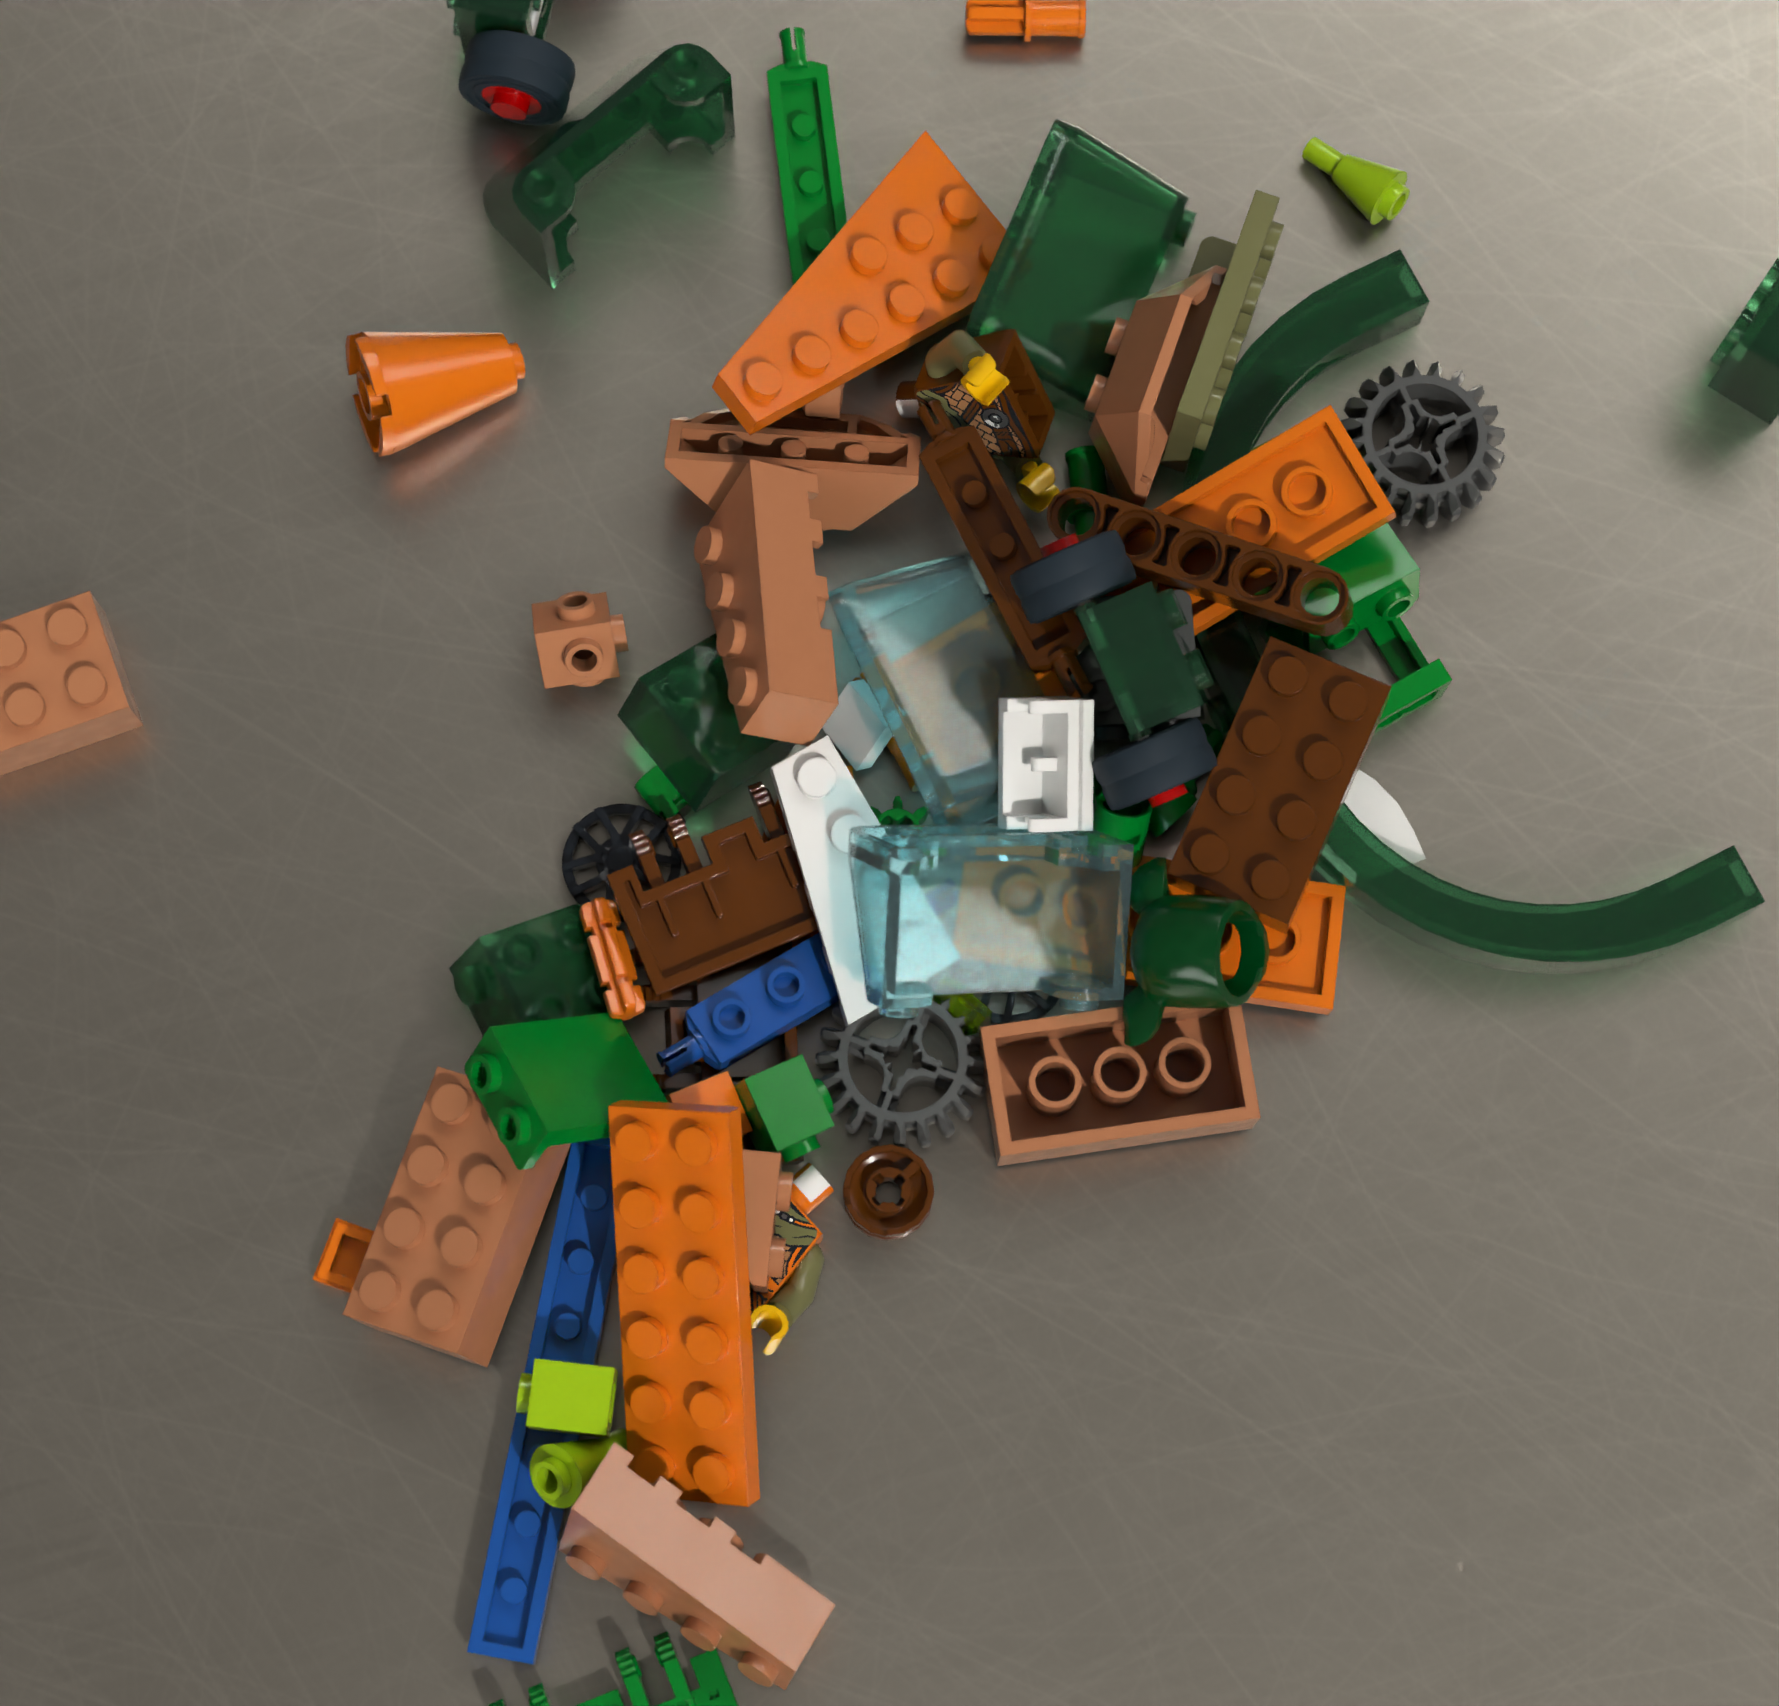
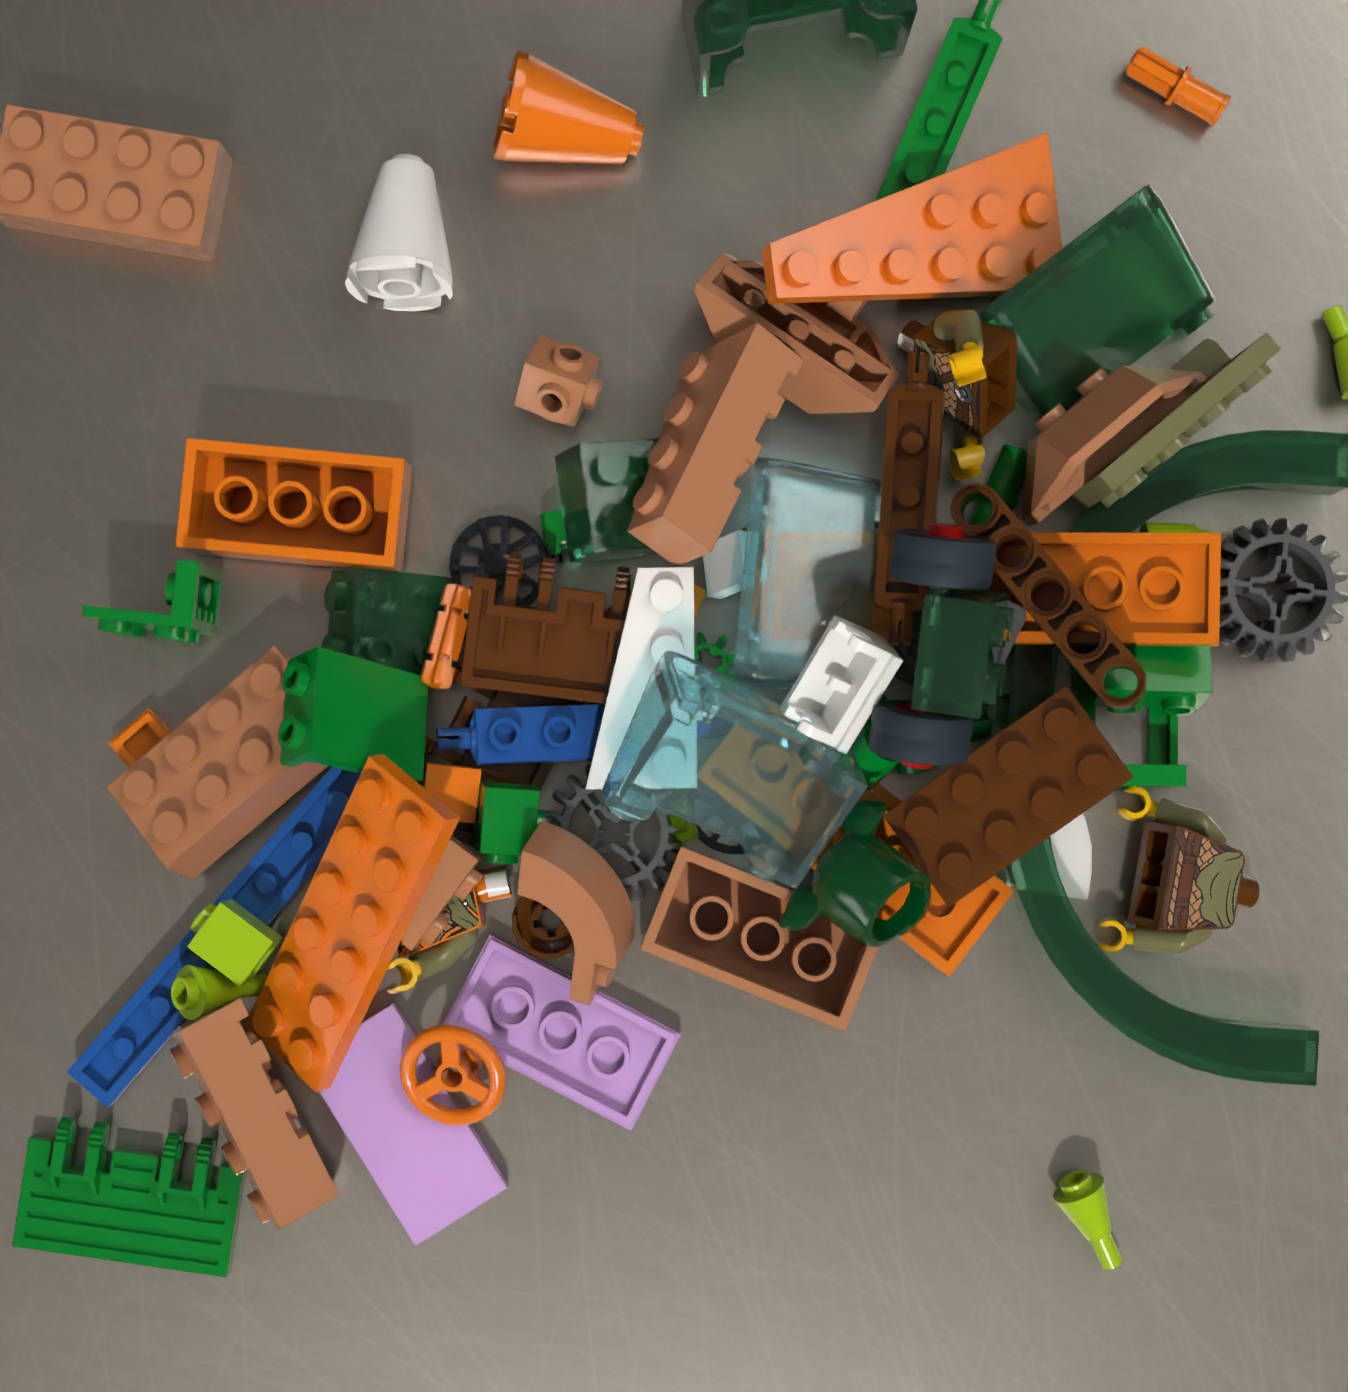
camera: 30 degrees right, 10 degrees up
none -> green bracket [82,559,224,644]
none -> orange brick [175,438,413,574]
none -> lavender tile [319,1002,508,1246]
none -> white cone [345,154,454,312]
none -> orange piece [399,1025,506,1126]
none -> lavender tile [443,934,681,1130]
none -> nougat arch [517,821,635,1006]
none -> lime cone [1053,1170,1123,1270]
none -> torso [1097,786,1260,953]

